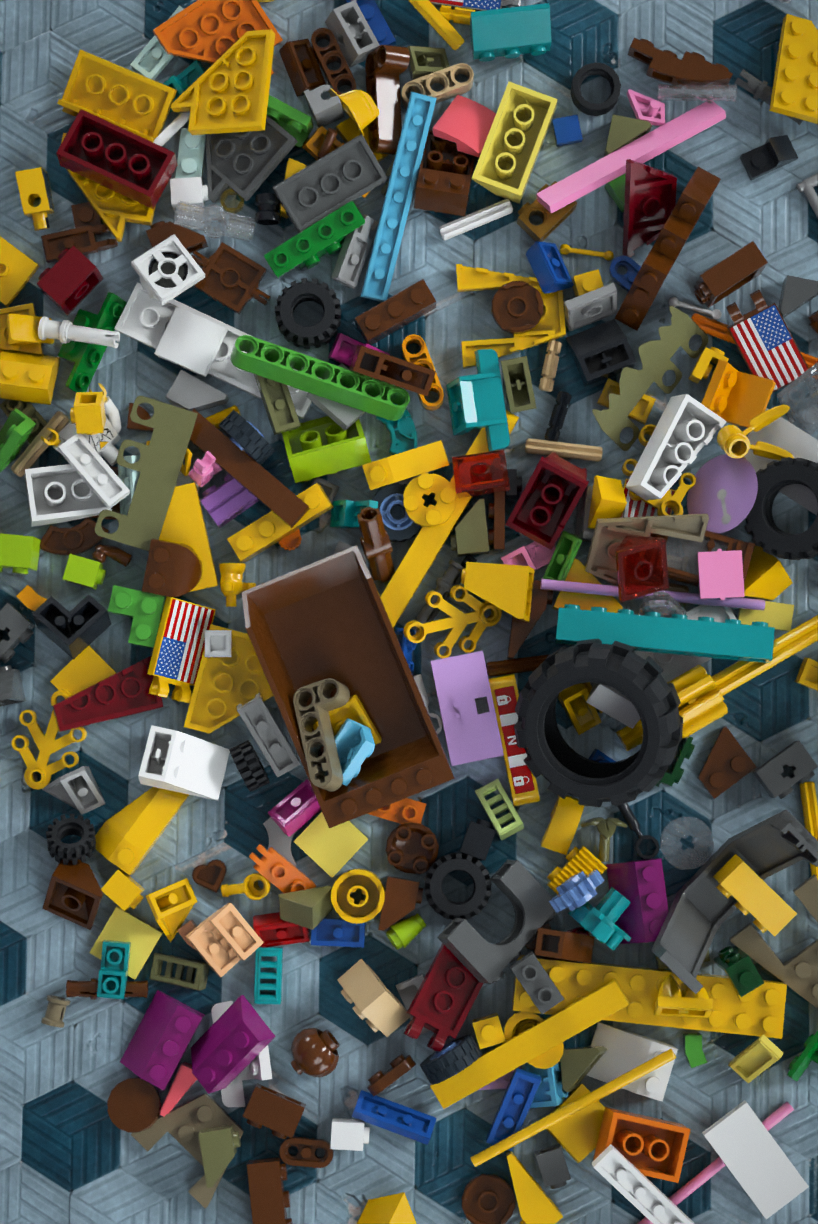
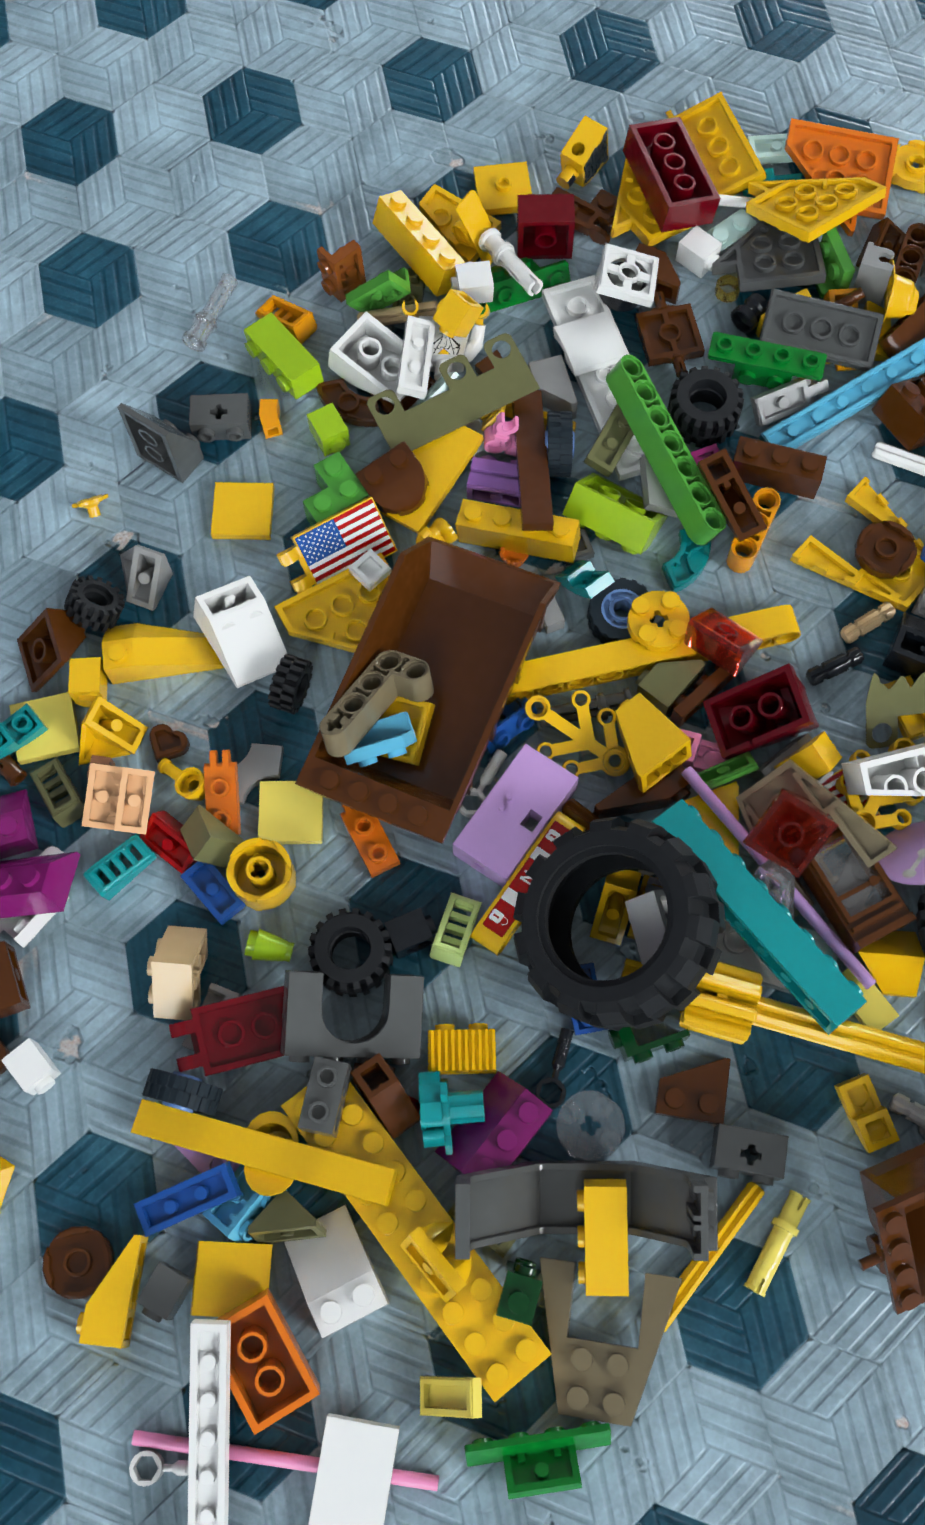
camera: 45 degrees right, 15 degrees down
yellow plant [11,690,87,790] -> none
black brick [32,594,111,660] -> none
dark red wing [53,656,164,732] -> none
reddish brown arm [92,544,133,567] -> none
clear piece [173,201,256,242] -> none
light grey container [236,693,300,778] -> none
dark pink slope [268,779,321,837] -> none
reddish brown plant [291,1028,340,1077] -> none
blue plate [352,1090,437,1145] -> none
reddish brown piece [357,507,395,582] -> none
yellow slope [362,440,449,490] -> none
reddish brown plate [367,1054,416,1097] -> none
reddish brown slope [378,876,424,931] -> none
reddish brown dish [386,822,439,874] -> none
teal plate [446,349,510,453] -> none
yellow piece [471,1049,676,1167] -> none
yellow brick [472,1013,506,1049] -> none
olive slope [501,356,536,413] -> none
black plate [505,469,522,499] -> none
tan axle [525,438,603,462] -> none
yellow slope [541,795,584,855] -> none
medium blue gear [549,869,605,913] -> none
olive plant [581,817,628,862] -> none
bright green piece [683,1033,707,1068] -> none
bright pink piece [697,549,745,601] -> none
none -> white brick [451,260,494,304]

